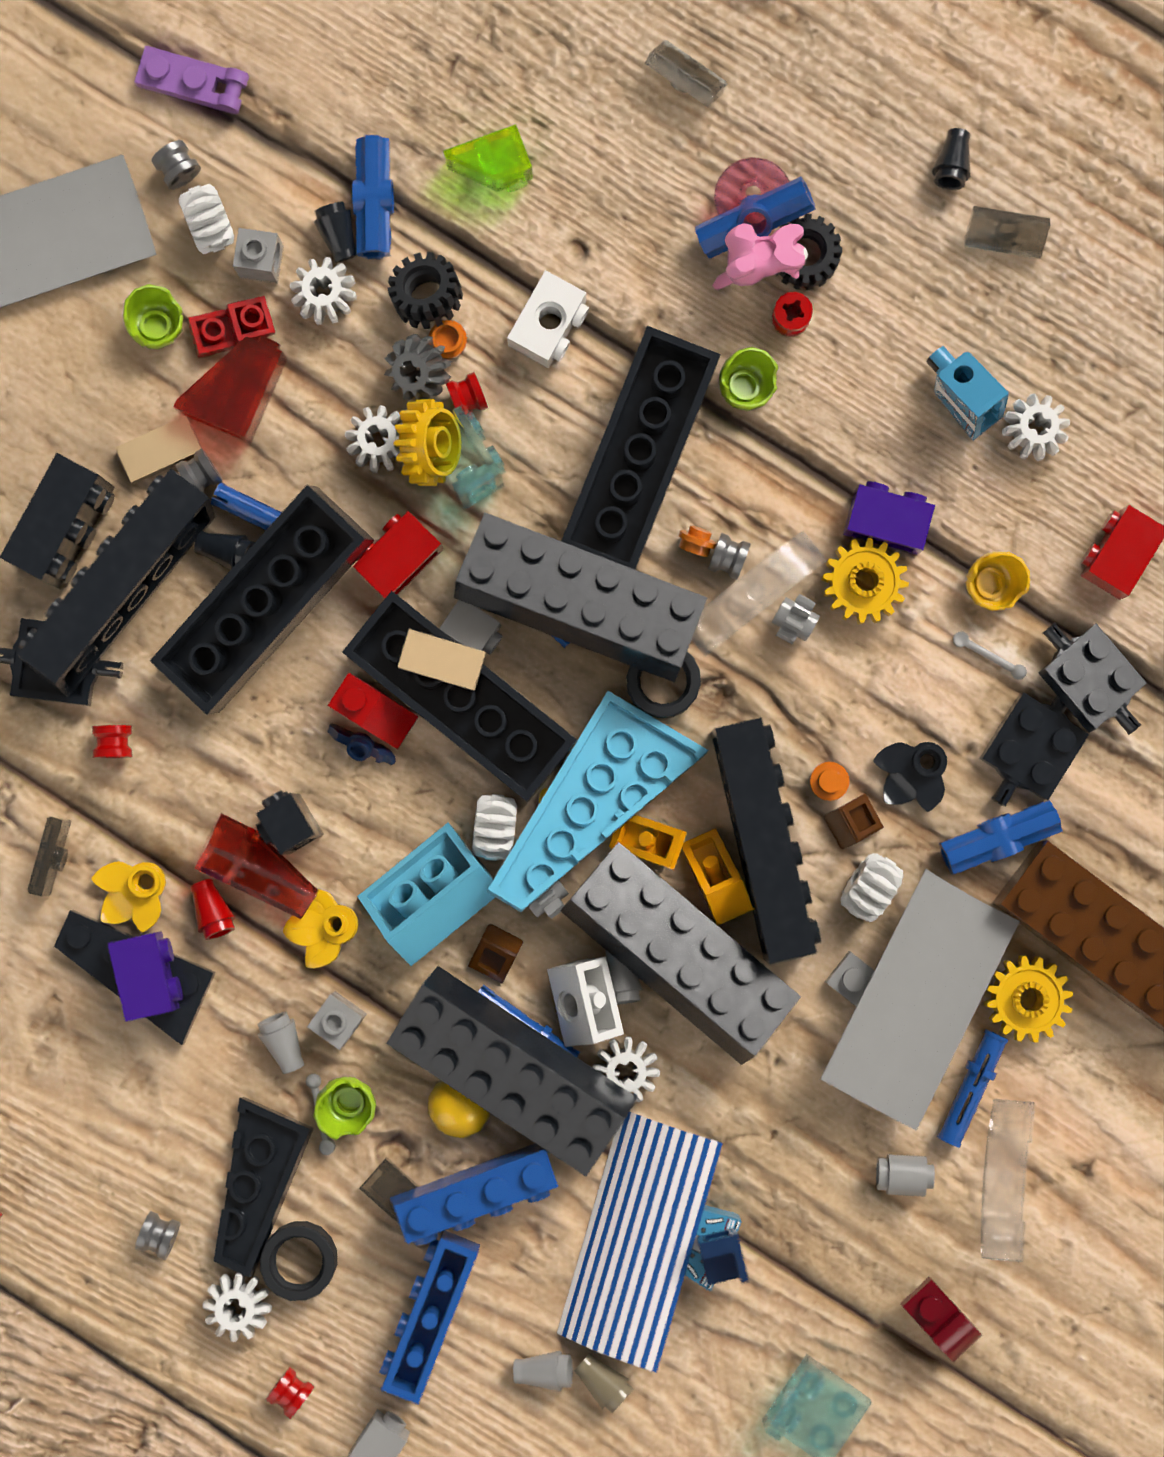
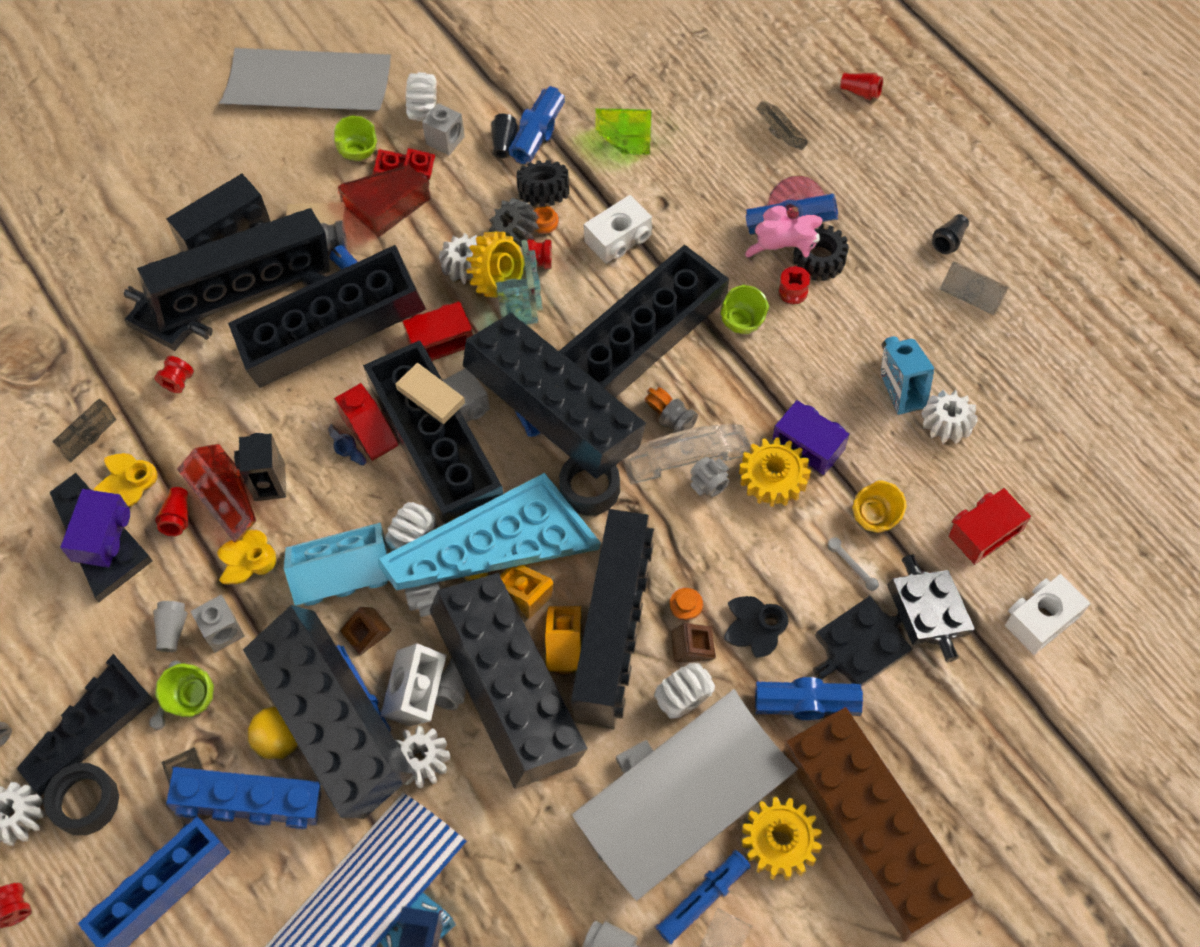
camera: 25 degrees right, 25 degrees down
medium lavender plate [135,45,249,114] -> none
flat silver wheel [151,140,201,189] -> none
white gear [290,257,357,325] -> none

